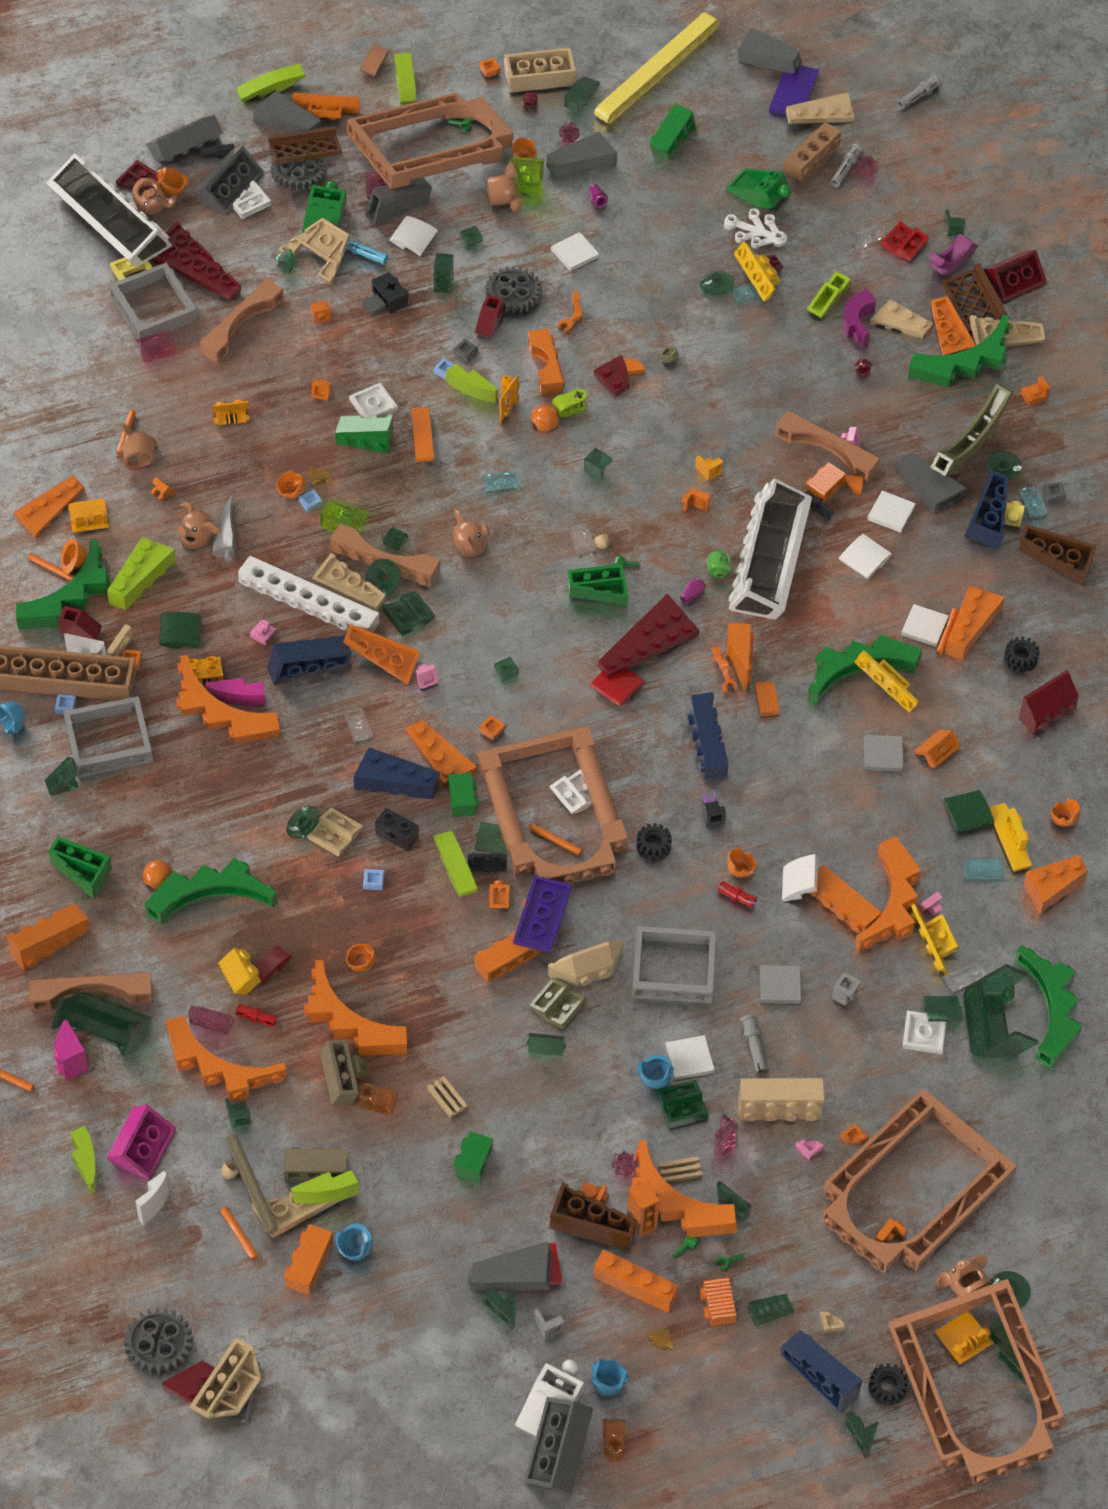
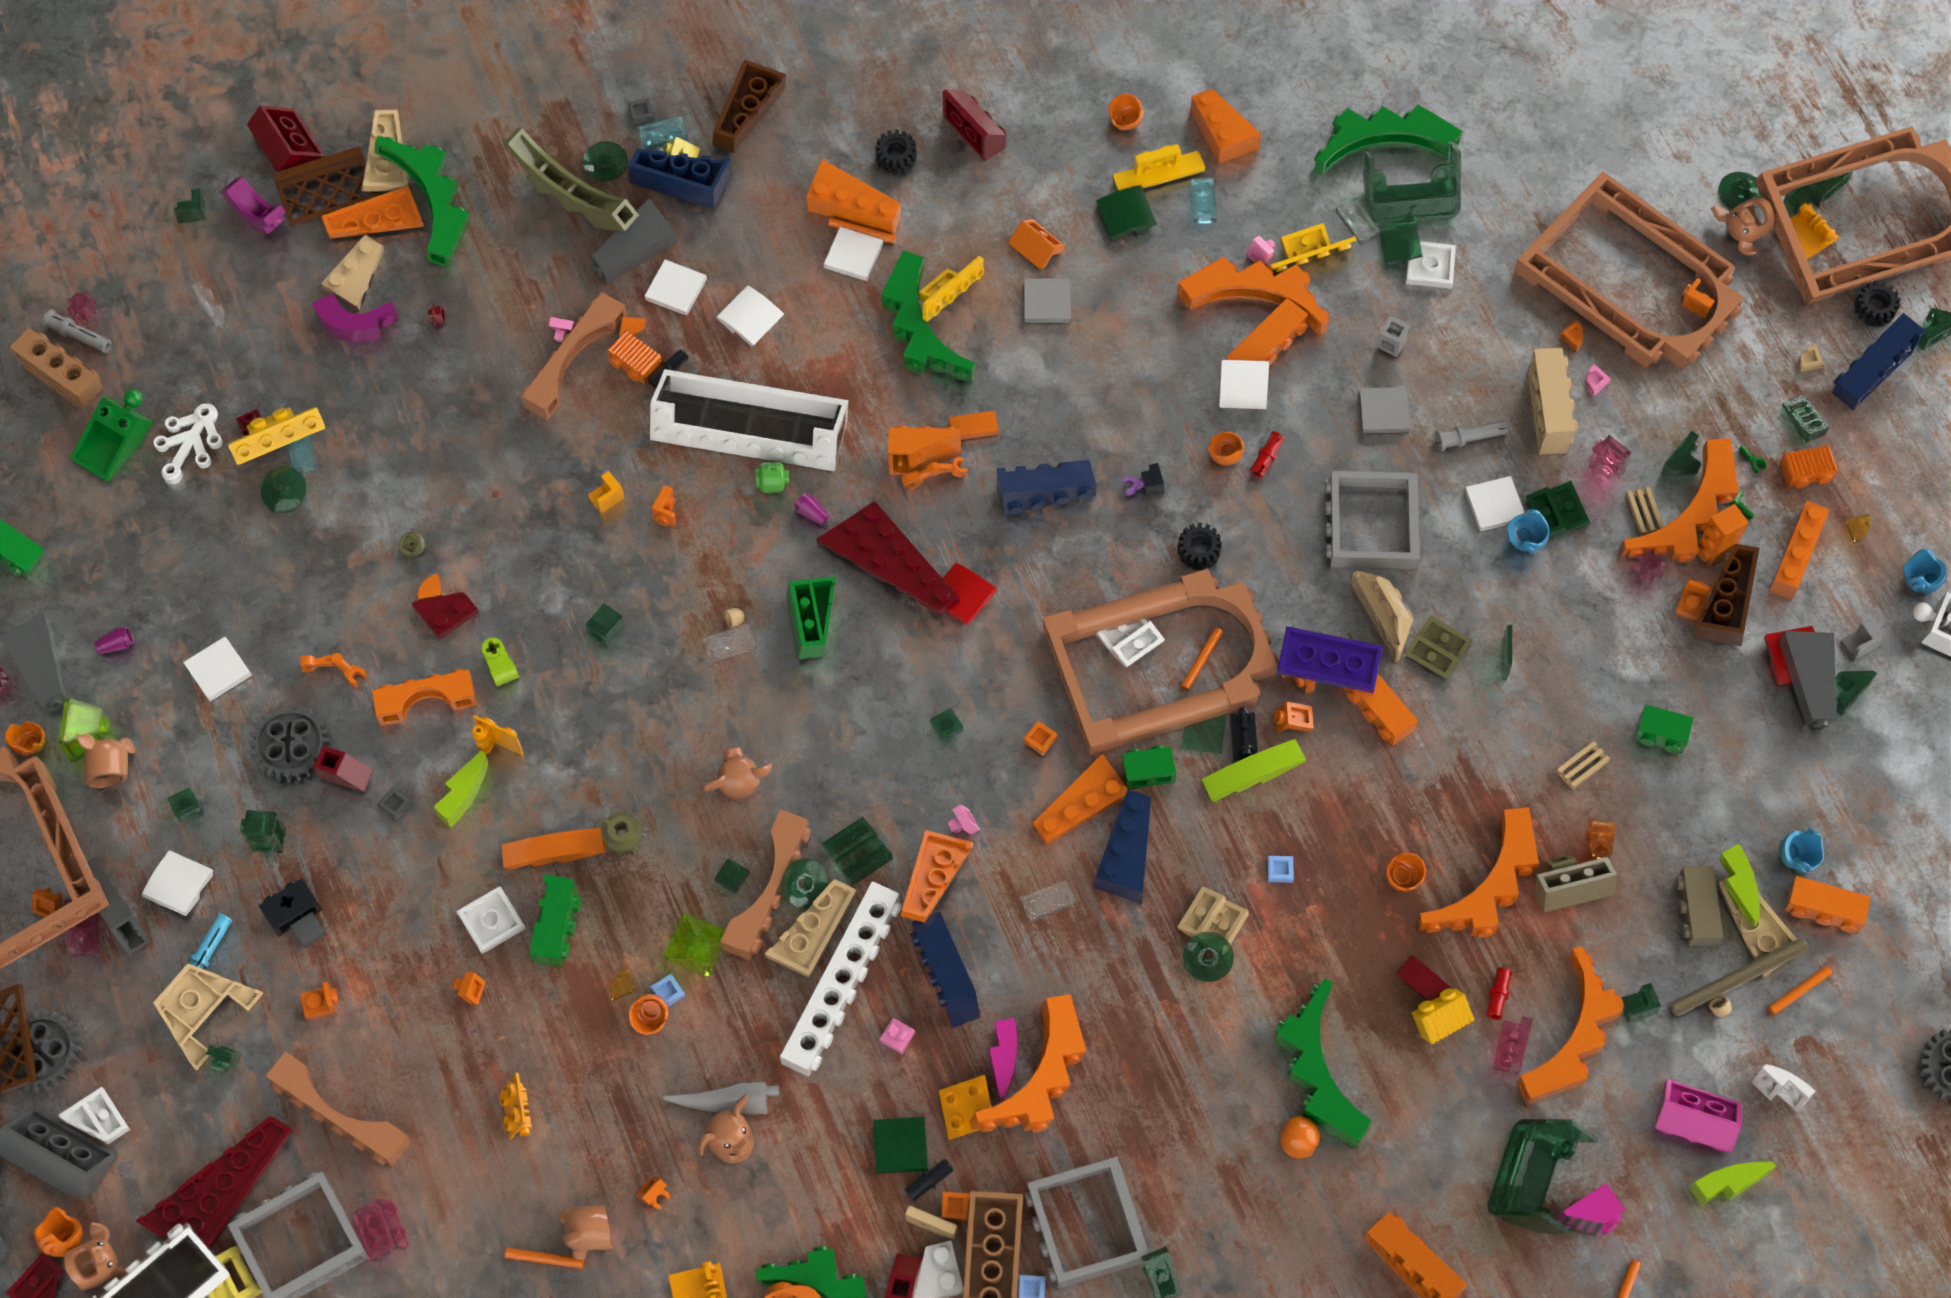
camera: 90 degrees left, 10 degrees up
nougat arch [29,972,153,1012] -> none
green wedge [48,836,112,899] -> none
lime wedge [107,537,176,610] -> none
green slope [302,181,347,234] -> none
black brick [375,808,419,852] -> none
light blue tile [433,358,454,379] -> none
clear light blue plate [482,471,521,493] -> none
orange hair [531,404,559,431] -> none
green hand [614,556,640,567] -> none
lime slope [807,271,852,318] -> none
red slope [880,221,929,260] -> none
orange bracket [1020,376,1050,405] -> none
none -> olive piece [601,812,642,857]
none -> black axle [904,1159,953,1202]

